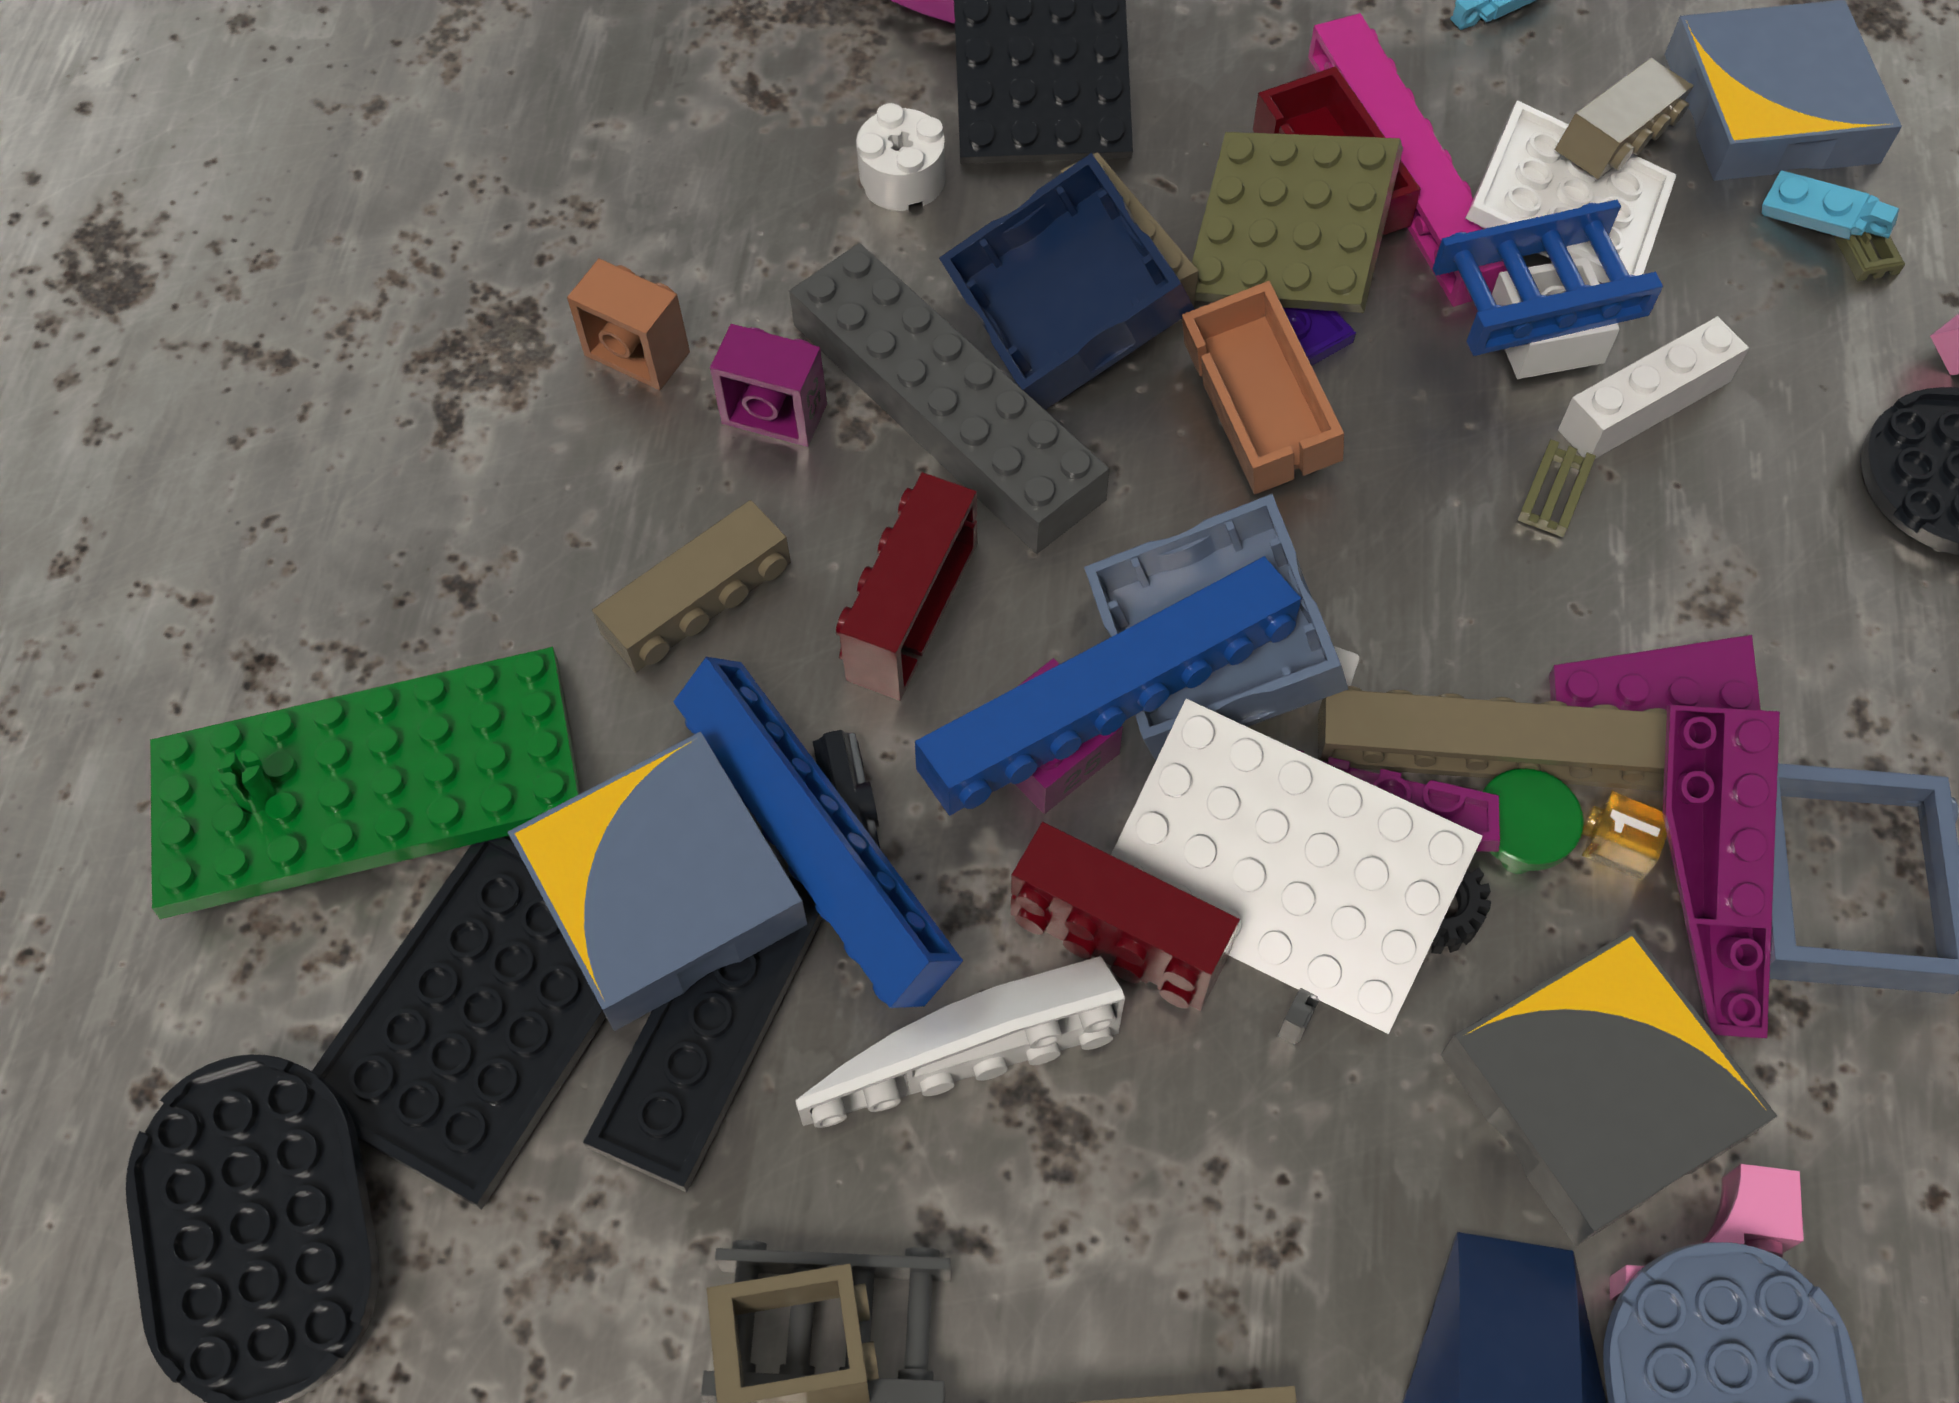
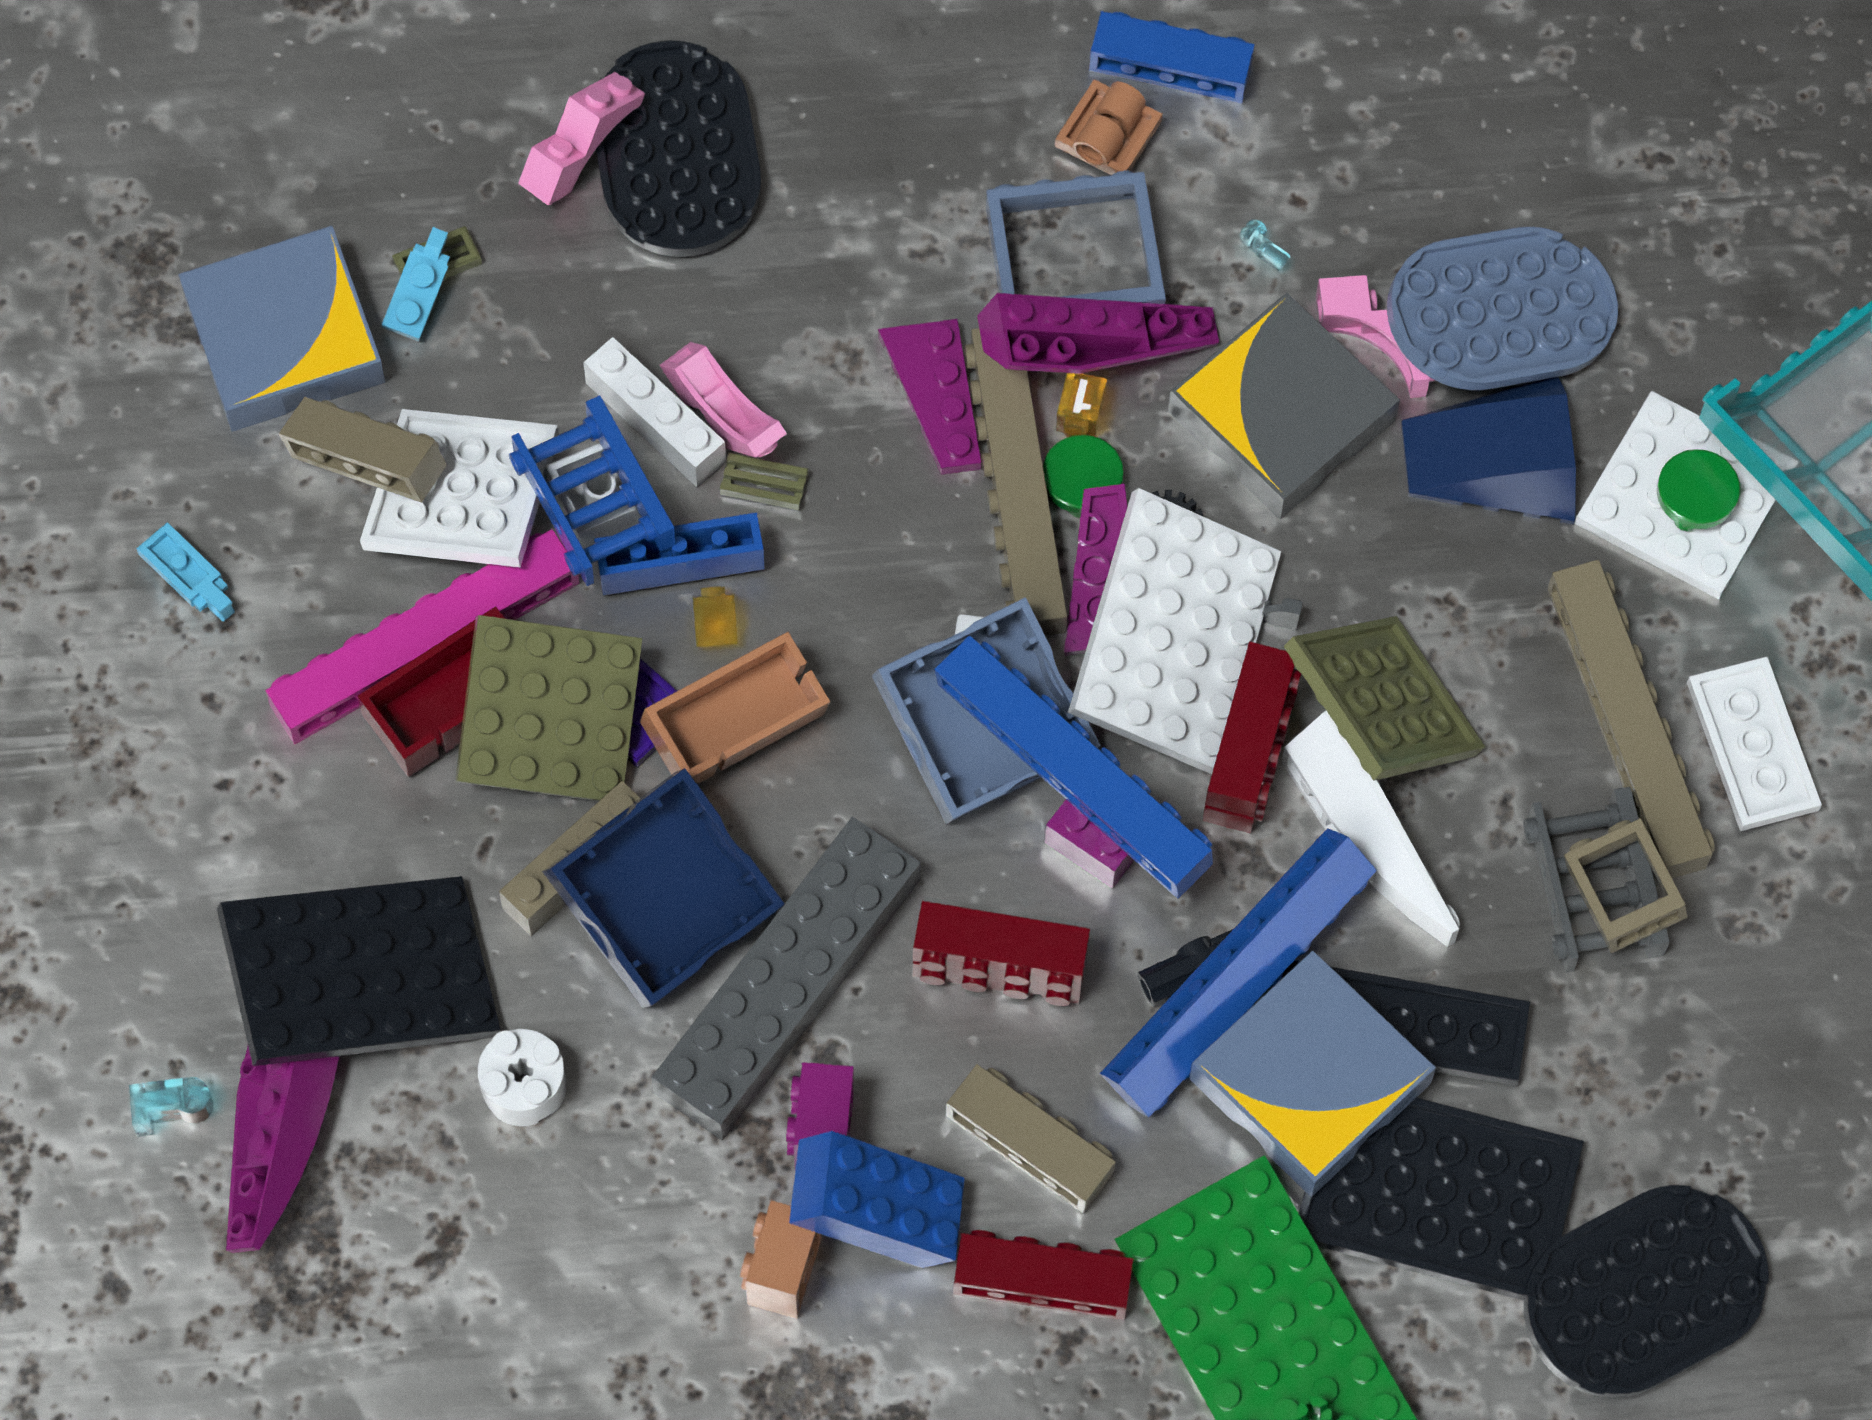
camera: 105 degrees left, 5 degrees up
none -> blue brick [594,512,765,595]
none -> bright pink arch [659,342,787,458]
none -> clear yellow bracket [693,586,738,647]
none -> blue brick [789,1131,965,1268]
none -> dark red brick [953,1230,1133,1320]
none -> clear light blue arm [1240,219,1290,271]
none -> olive plate [1284,616,1485,781]

